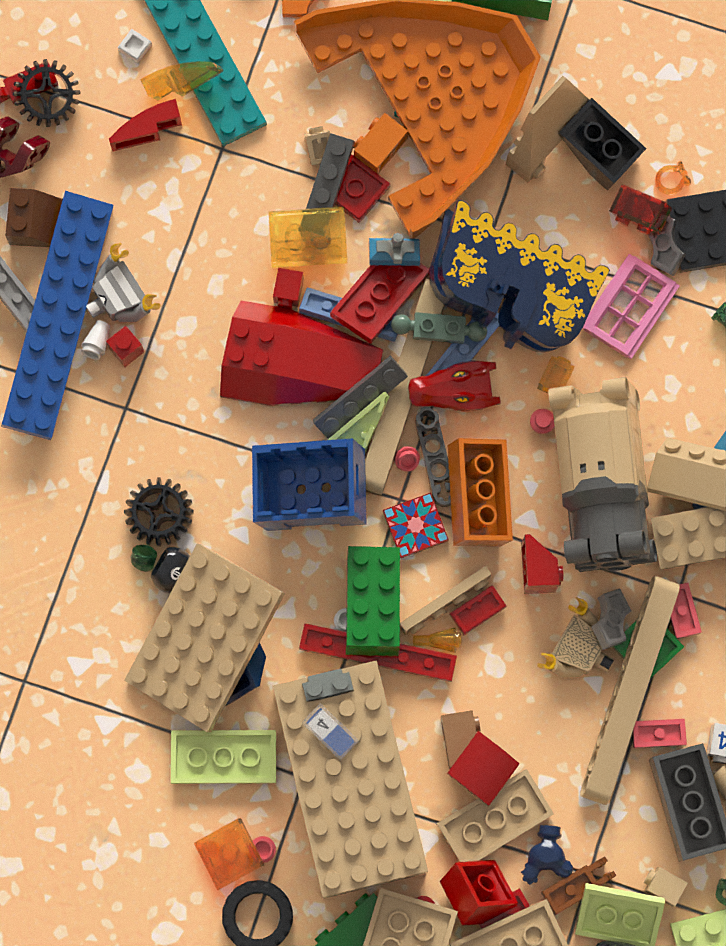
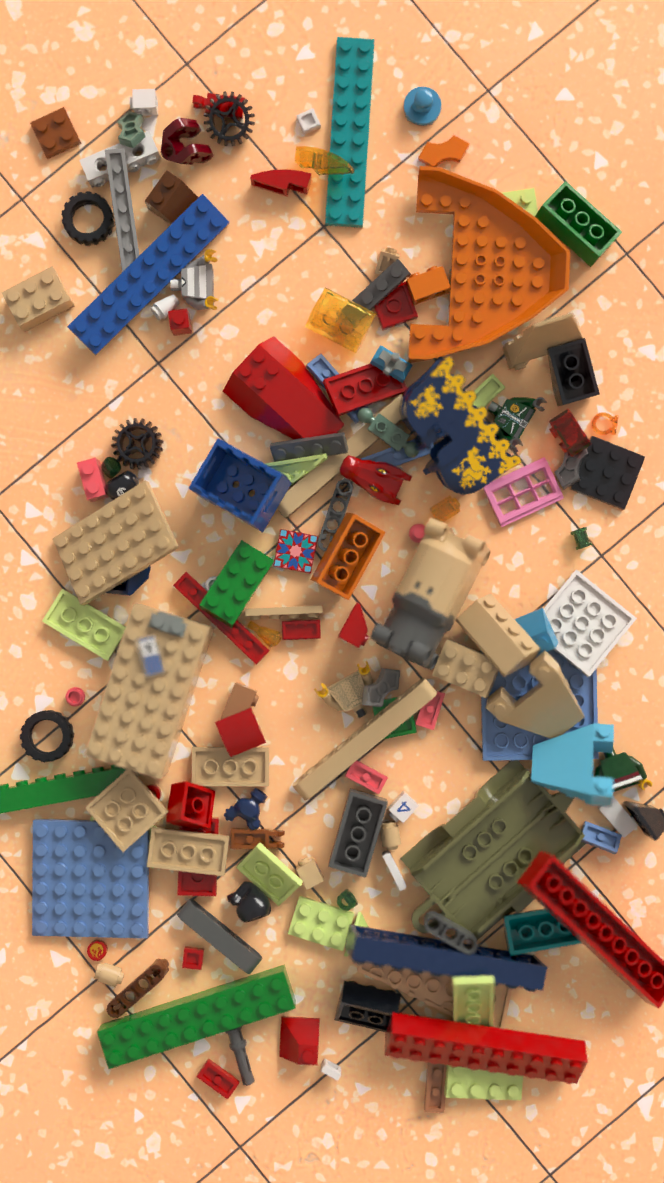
camera: 30 degrees right, 10 degrees up
clear orange plate [194,818,264,890] -> none
red brick [273,268,304,309] -> none
coral plate [394,446,420,471] -> none
none -> coral brick [77,457,108,502]
none -> yellowish green tile [473,374,506,407]
none -> torso [487,397,547,452]

